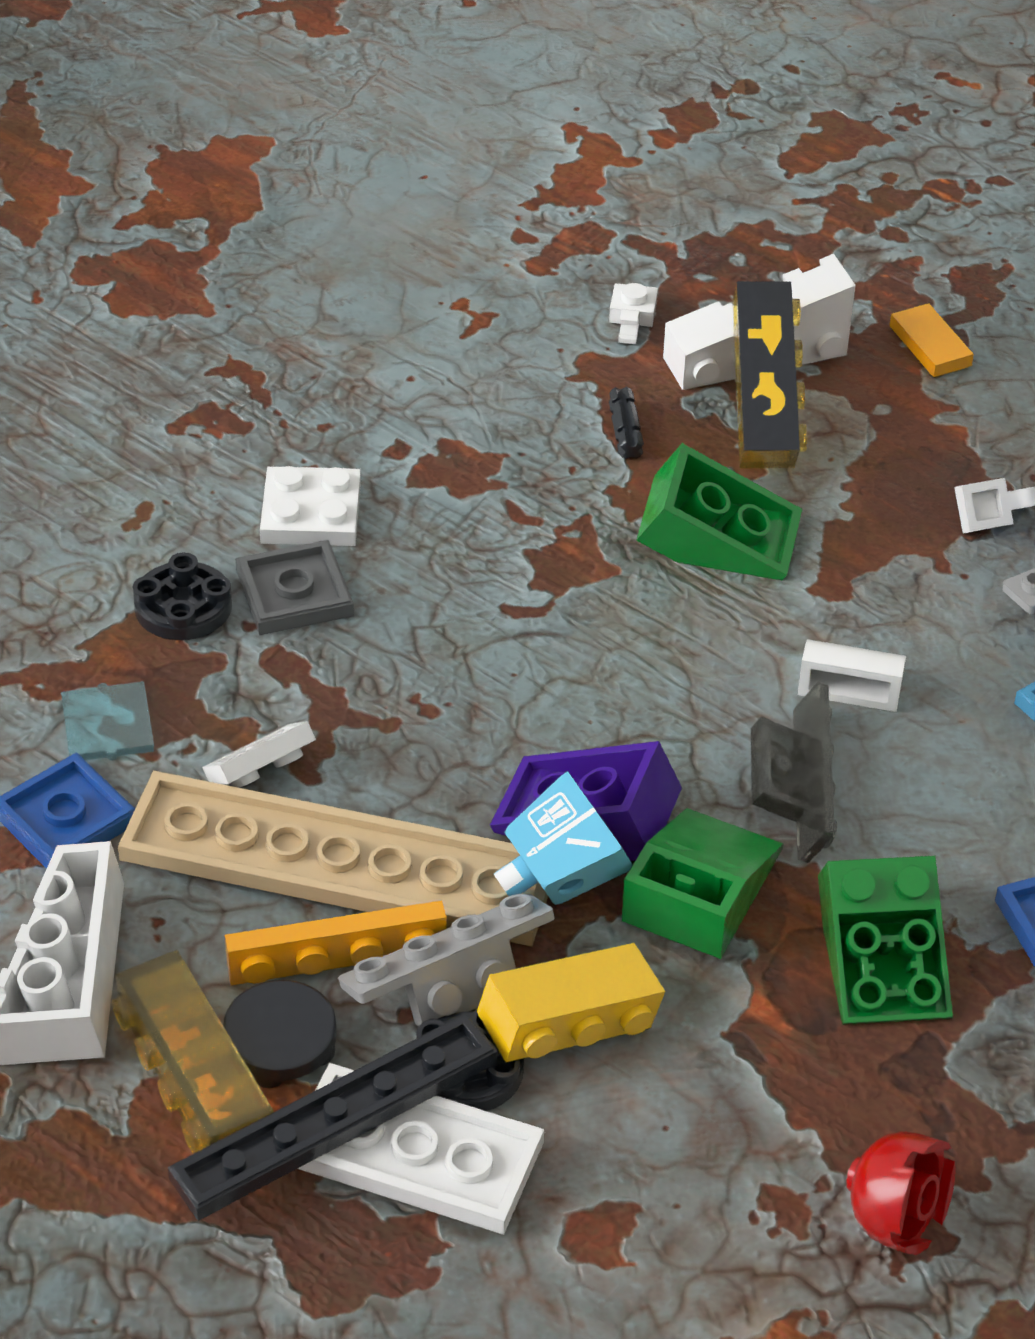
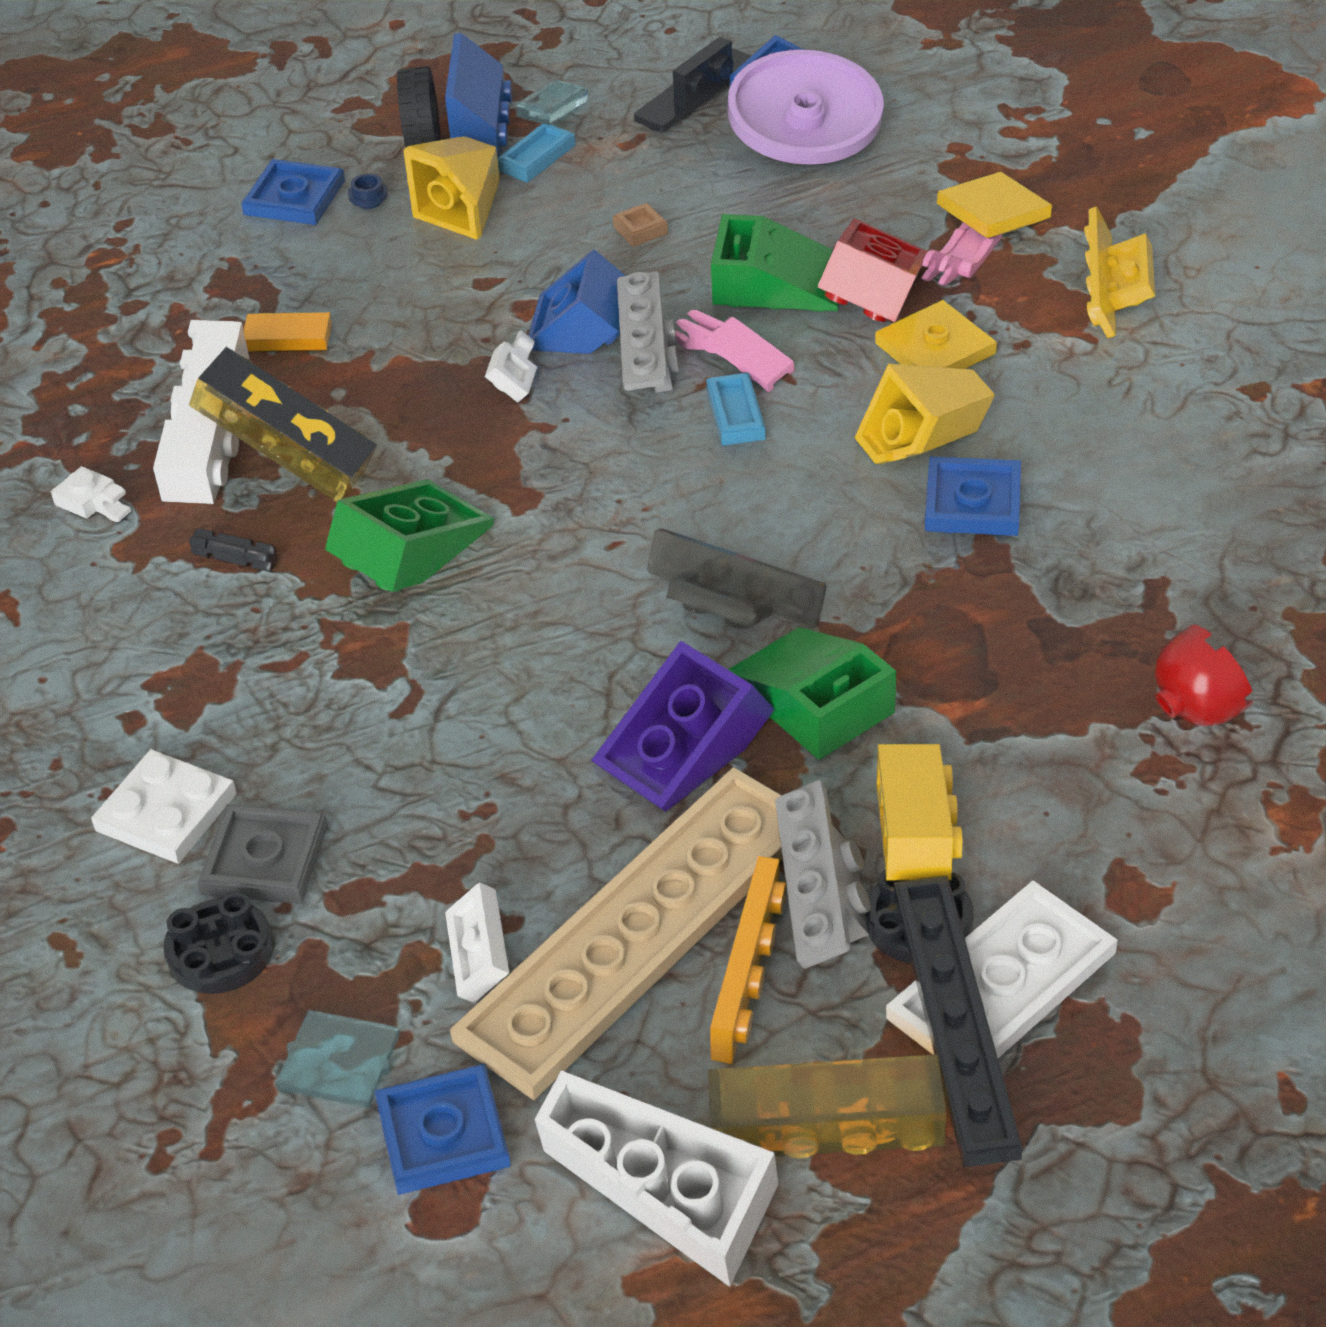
camera: 60 degrees left, 0 degrees up
black tile [223,980,337,1088] -> none
medium azure torso [494,771,633,905] -> none
white brick [797,639,906,712] -> none
green slope [818,856,953,1025] -> none

